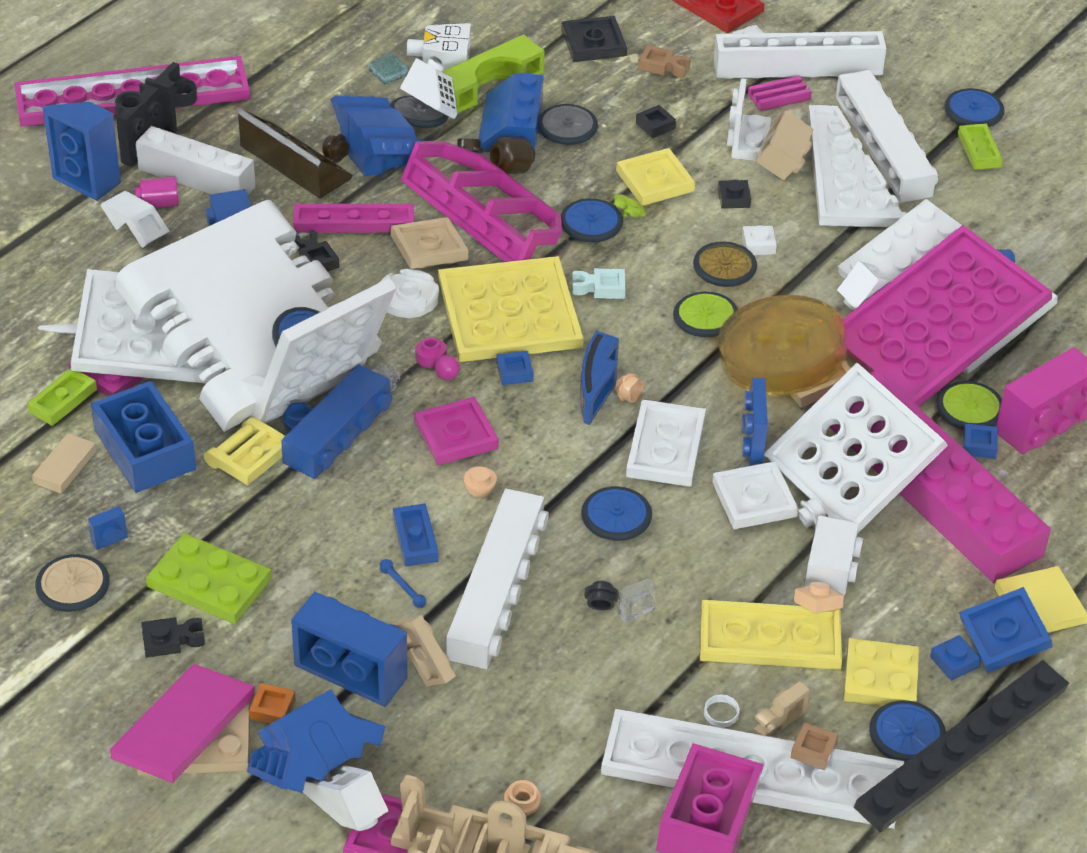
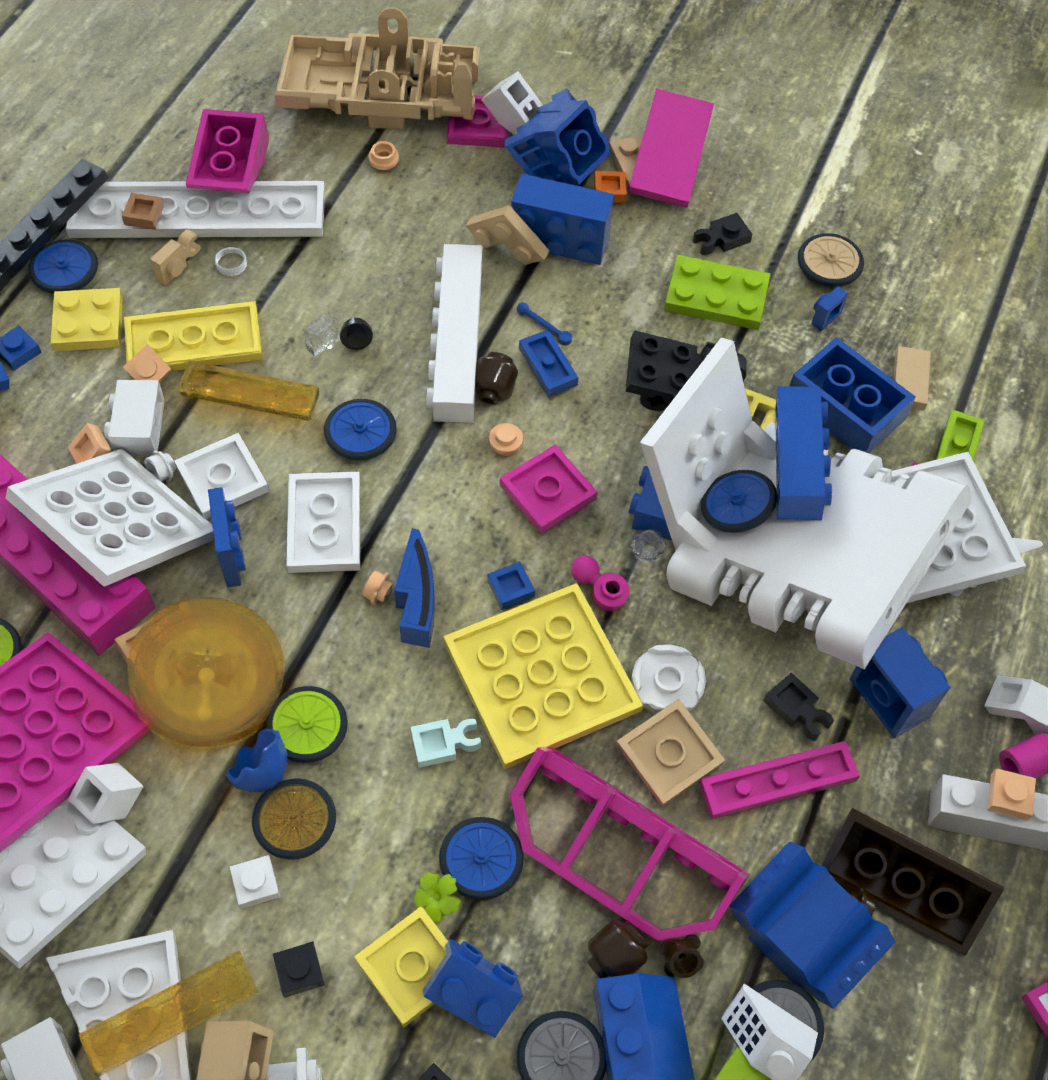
camera: 165 degrees right, 15 degrees up
none -> light nougat plate [68,423,111,464]
none -> clear yellow plate [78,951,259,1077]
none -> clear yellow plate [178,361,320,421]
none -> blue hair [226,729,288,792]
none -> blue bracket [423,939,523,1038]
none -> dark brown head [475,352,518,405]
none -> black plate [625,330,747,411]
none -> blue brick [775,386,832,520]
none -> light nougat plate [987,768,1036,821]

